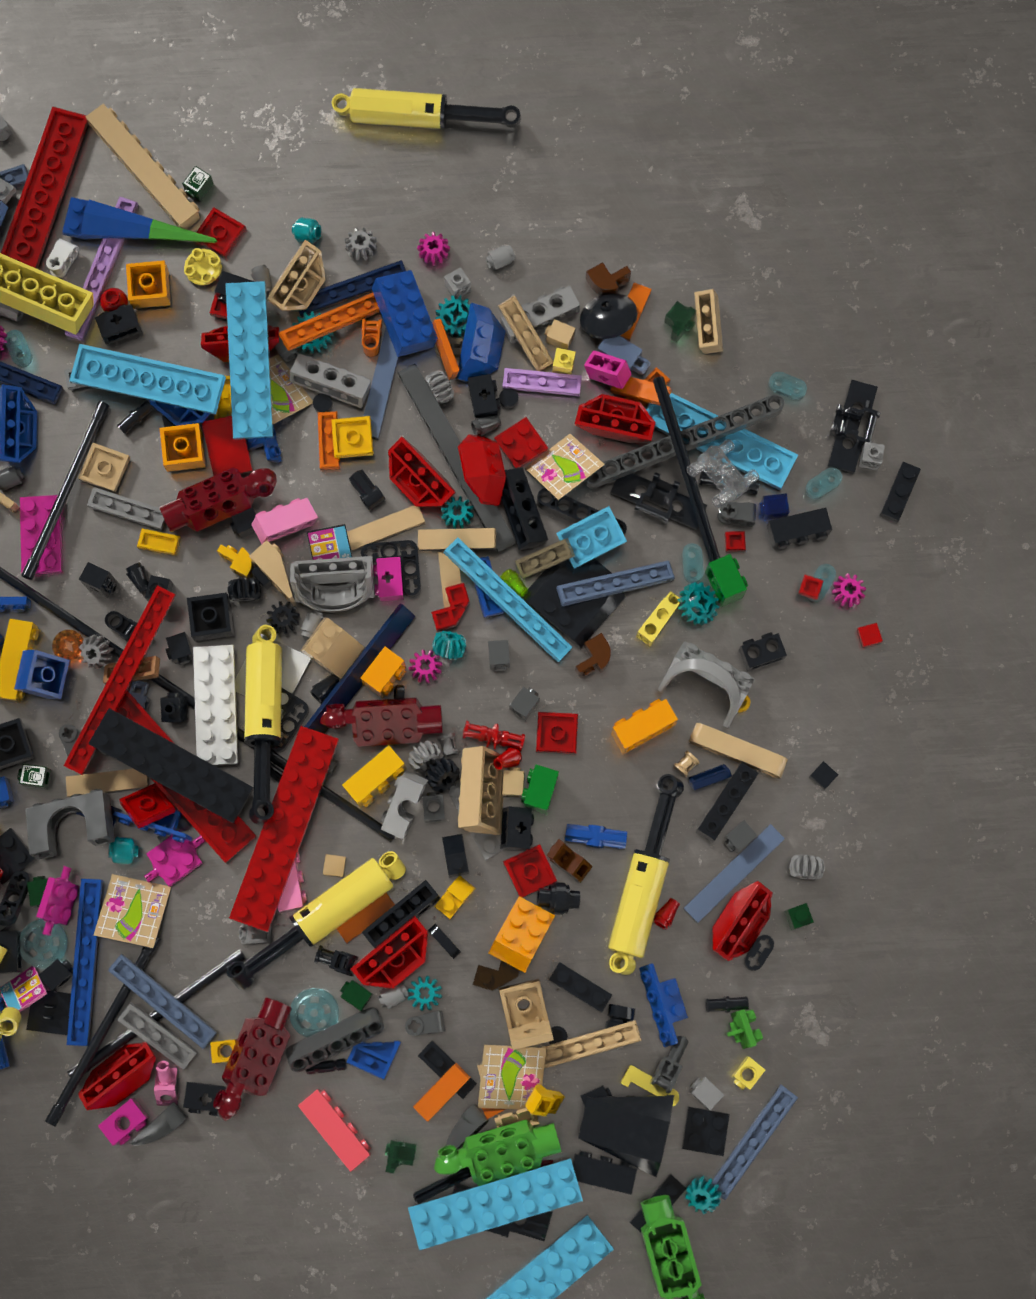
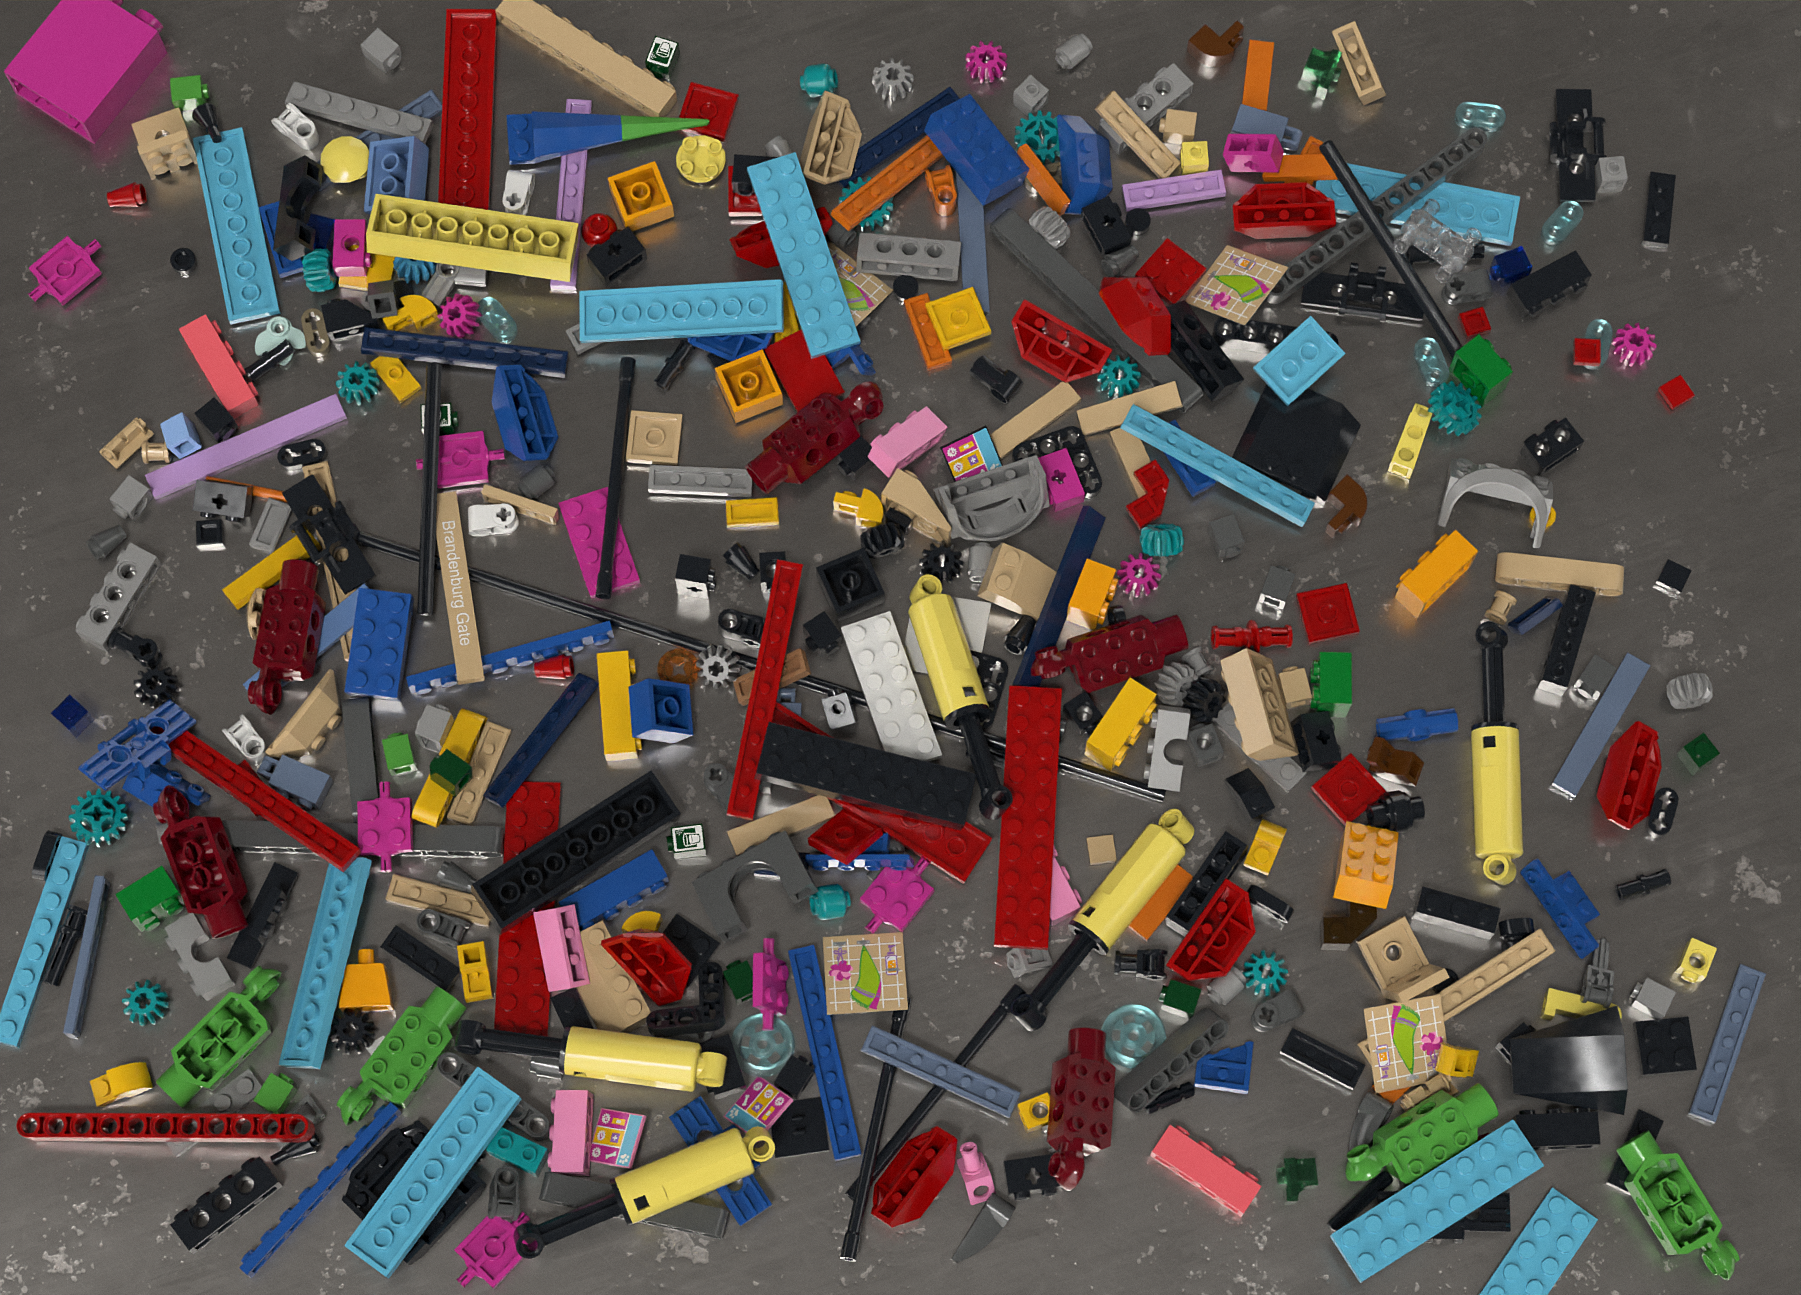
camera: 15 degrees left, 5 degrees down
dark pink brick [98,1098,150,1146] -> none
light grey plate [117,1002,197,1070] -> none
orange tile [413,1063,471,1122] -> none
red cone [493,748,522,770] -> none
clear neon green cone [500,569,528,597] -> none
dark tan tile [515,538,575,579] -> none
sand blue tile [556,560,675,606] -> none
black dish [580,293,637,339] -> none
red cone [653,898,680,930] -> none
teal gear [685,1176,722,1215] -> none
bright green hips [727,1009,763,1049] -> none
none -> black brick [1063,691,1103,737]

